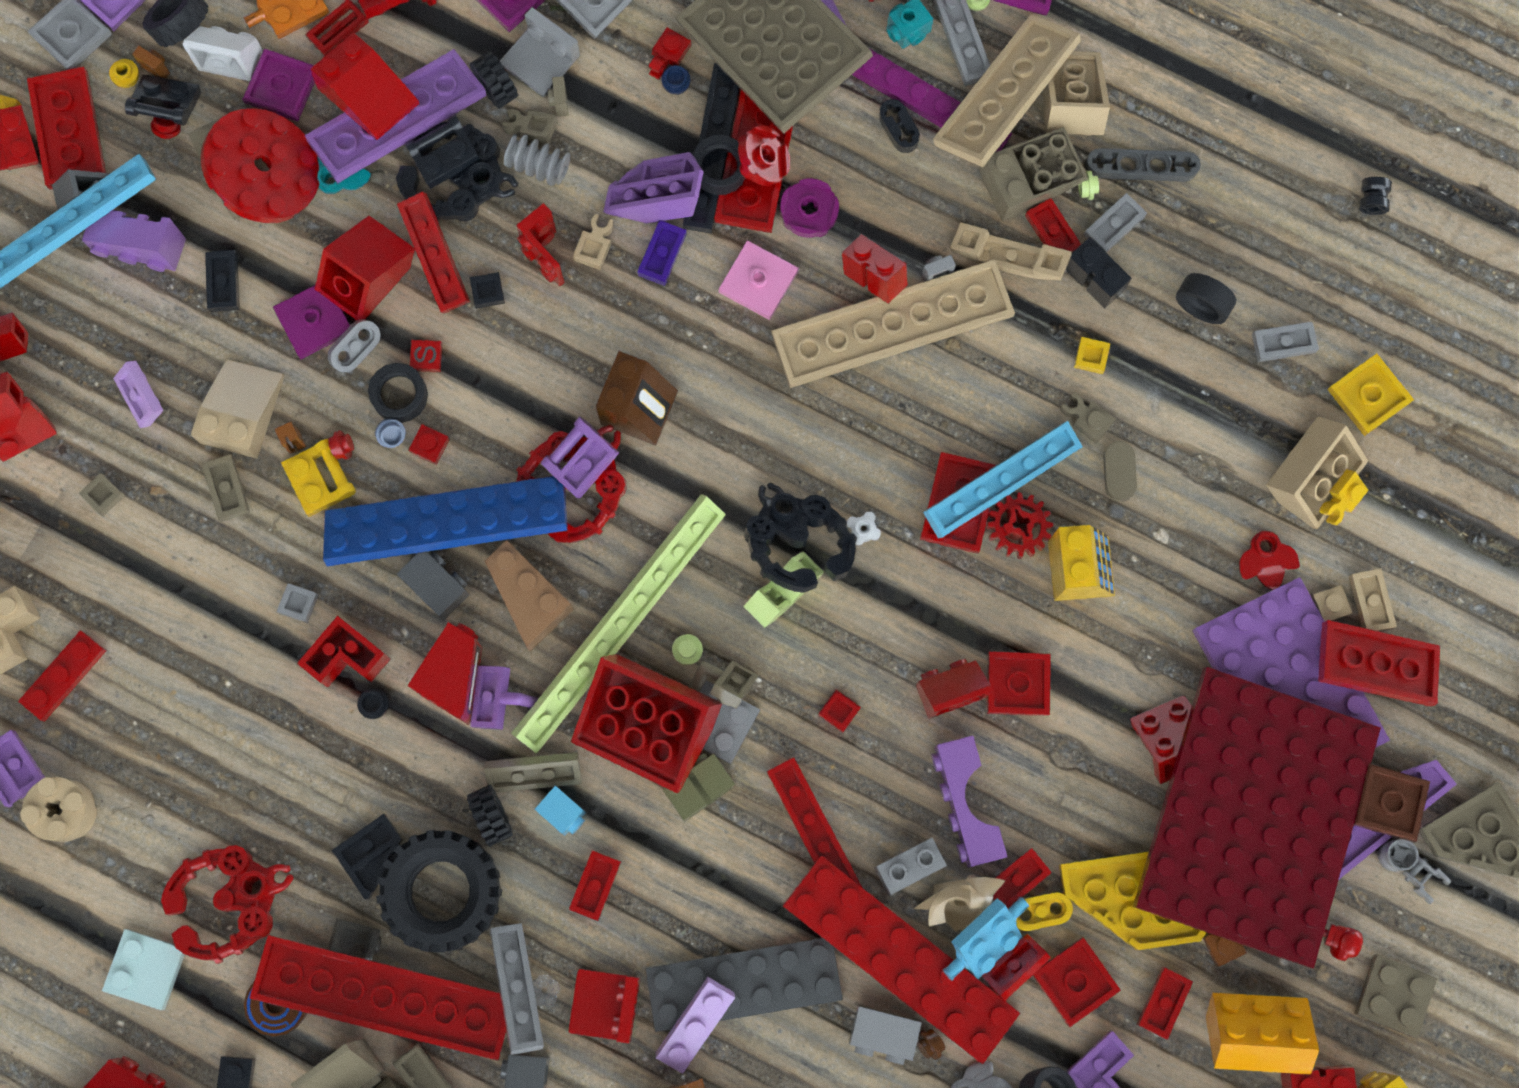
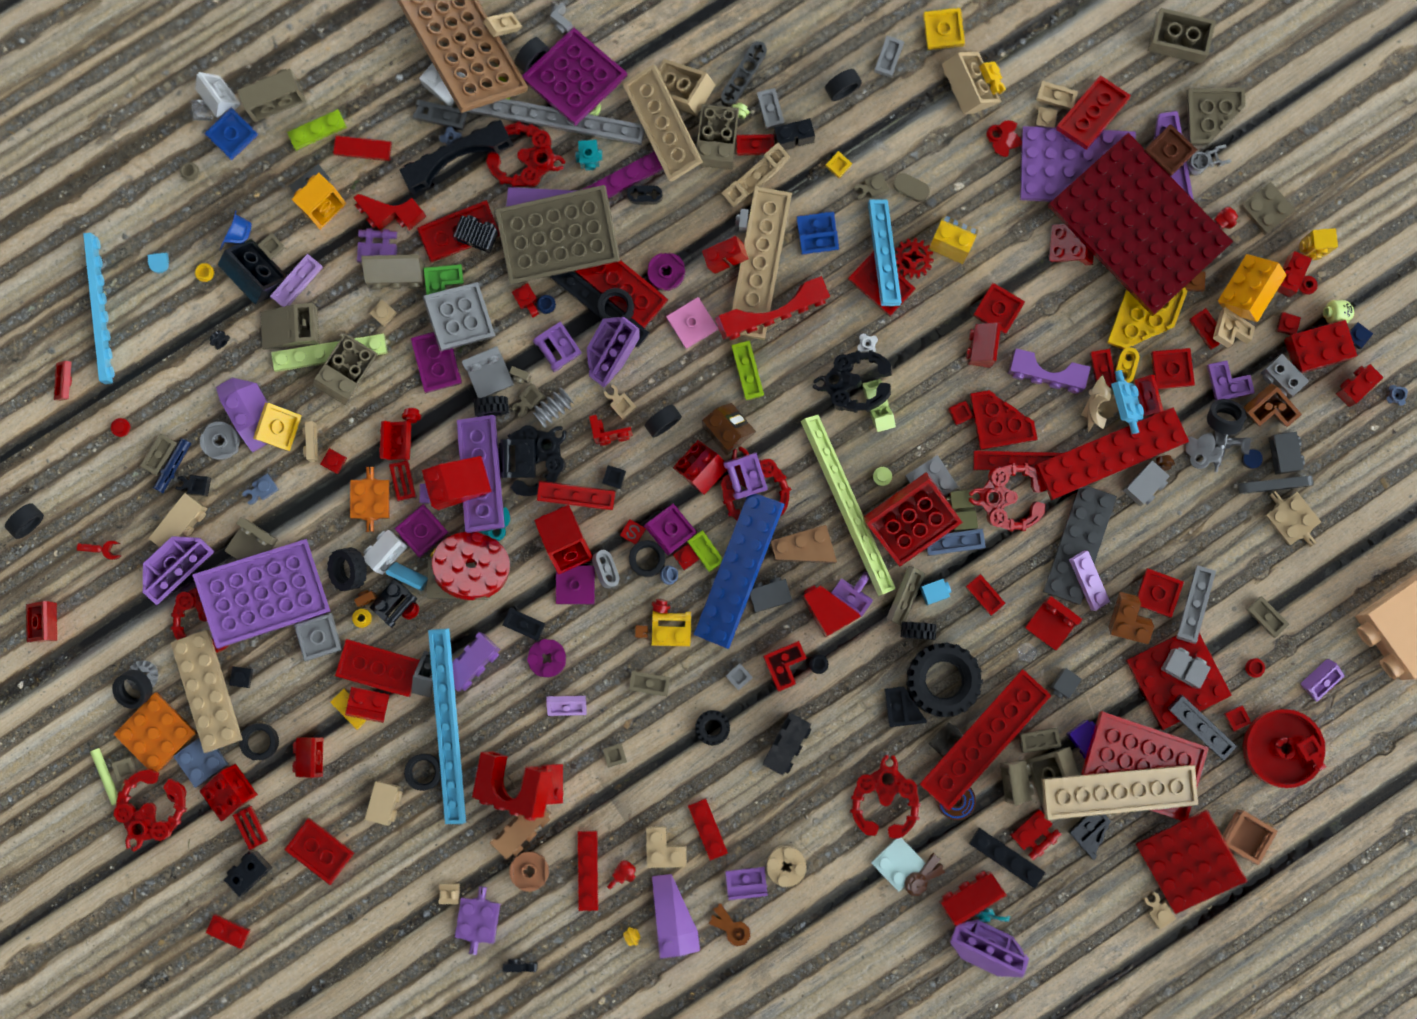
camera: 55 degrees left, 5 degrees up
tan slope [191,359,285,459] -> none
light grey plate [490,923,544,1055] -> none
dark purple plate [637,220,687,286] -> none
dark tan plate [689,661,759,709] -> none
red plate [738,126,790,186] -> none
light grey brick [874,838,947,896] -> none
none -> medium azure slope [386,562,428,591]
none -> magenta plate [527,639,566,678]
none -> medium lavender plate [533,321,582,372]
none -> black tyre [644,404,682,438]
none -> magenta plate [644,503,697,555]
none -> red slope [673,440,727,495]
none -> lime plate [687,530,723,573]
none -> black tyre [695,710,730,745]
none -> red arch [715,276,830,341]
none -> lime plate [731,340,764,401]
none -> black wedge [762,713,812,776]
none -> blue slope [796,211,839,255]
none -> reddish brown piece [904,853,945,896]
none -> sand blue plate [926,529,986,556]
none -> red piece [969,463,1046,531]
none -> red plate [970,390,1038,450]
none -> tan plate [1213,307,1255,348]

